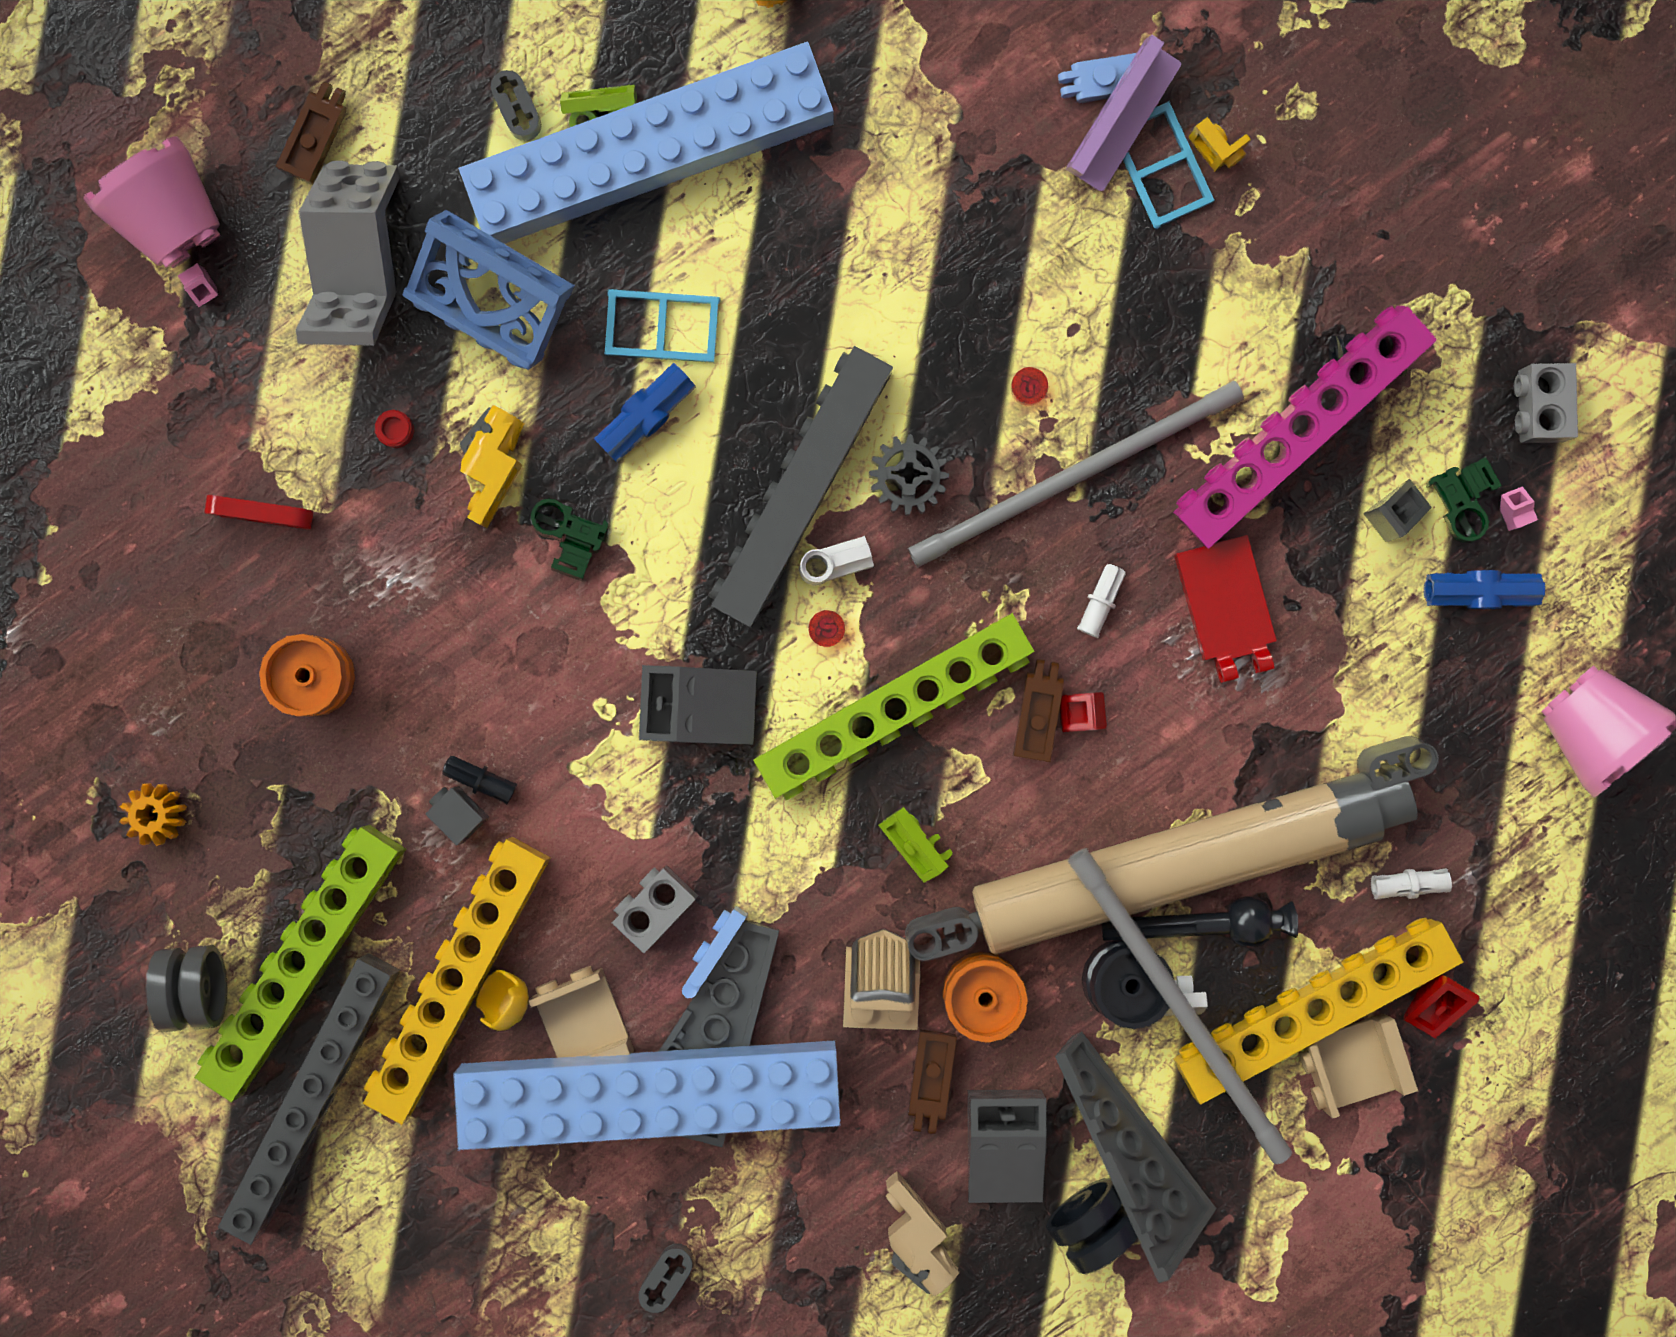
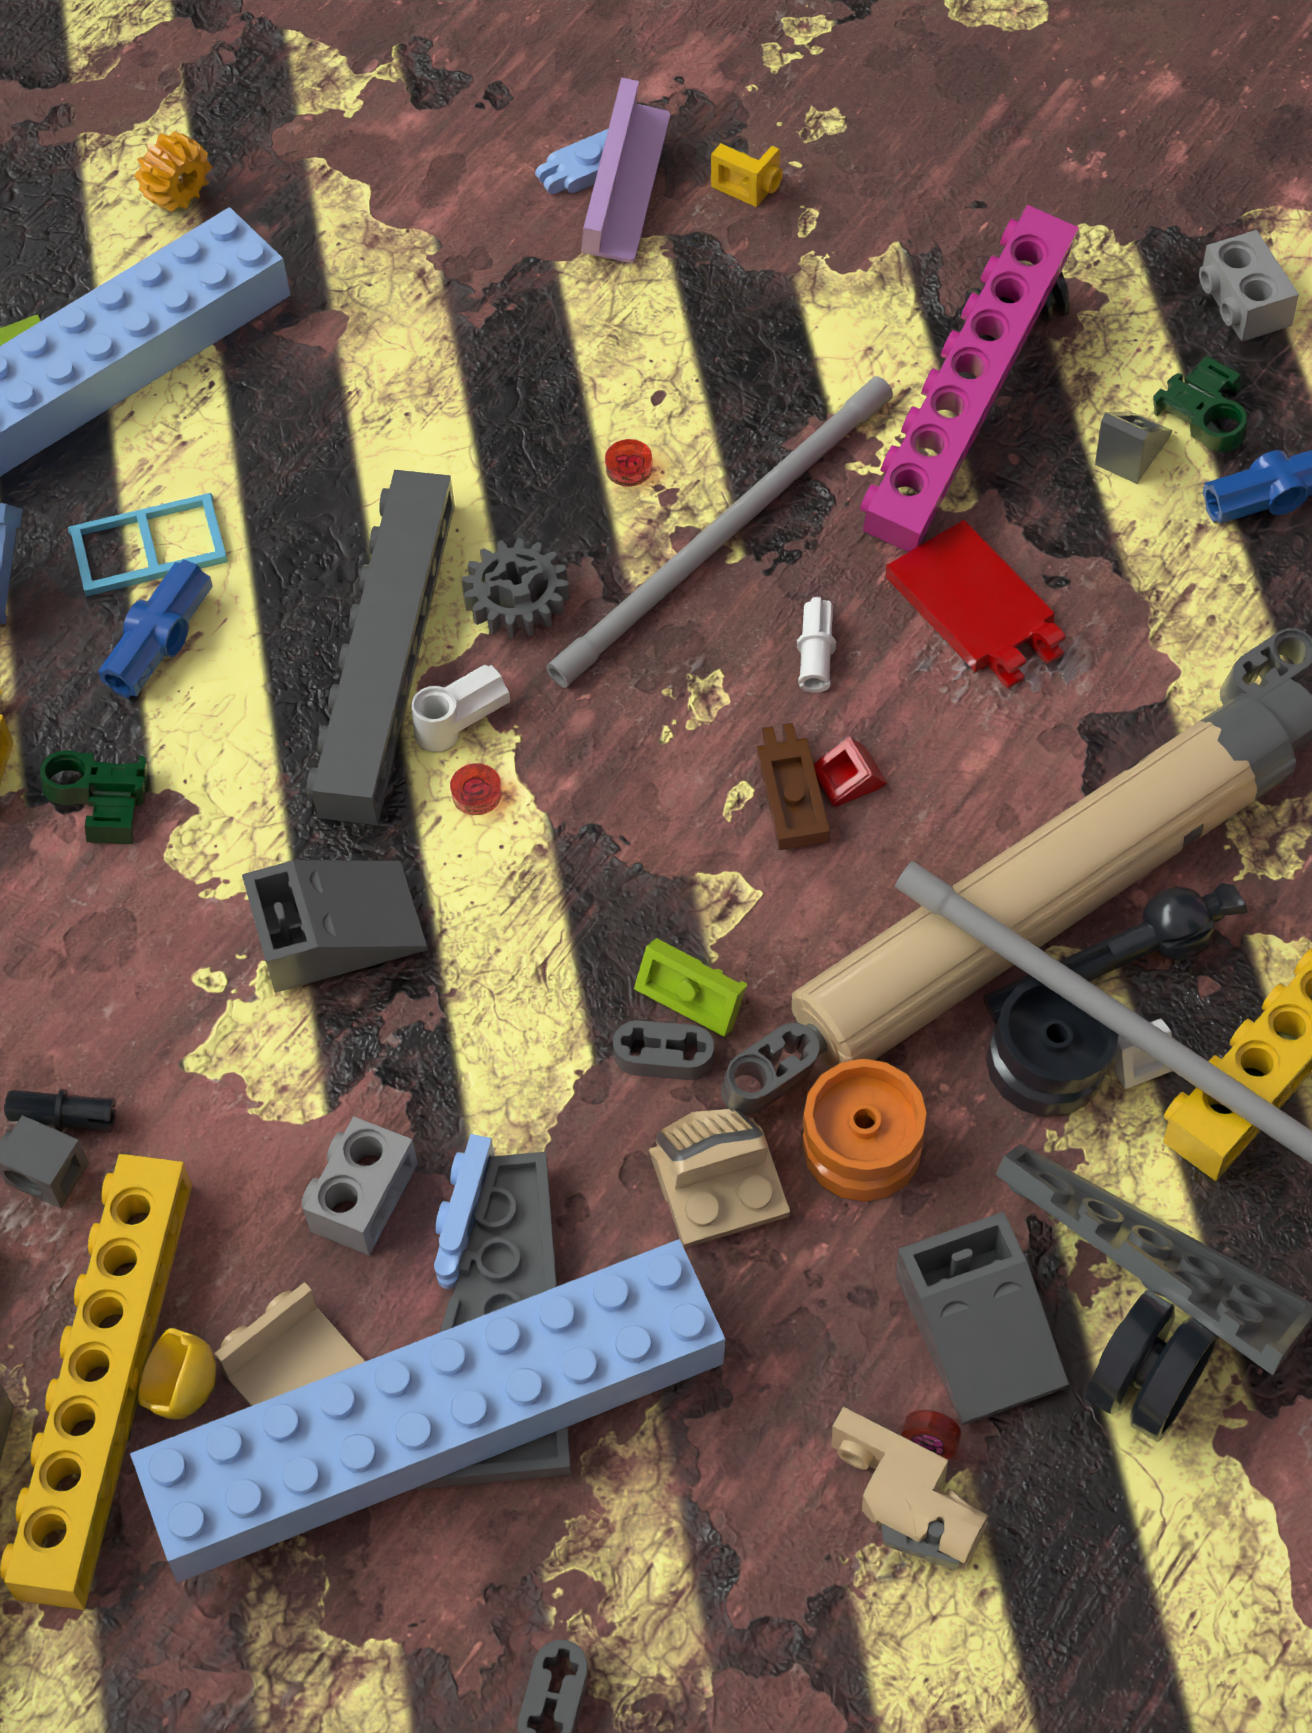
camera: 15 degrees left, 30 degrees down
lime brick [753,613,1035,800] -> none
reddish brown hinge [908,1029,957,1134] -> none
medium azure window [1123,102,1215,229] -> none
bright pink piece [1500,486,1538,531] -> none
none -> dark grey beam [613,1020,715,1080]
none -> clear red tile [900,1410,962,1459]

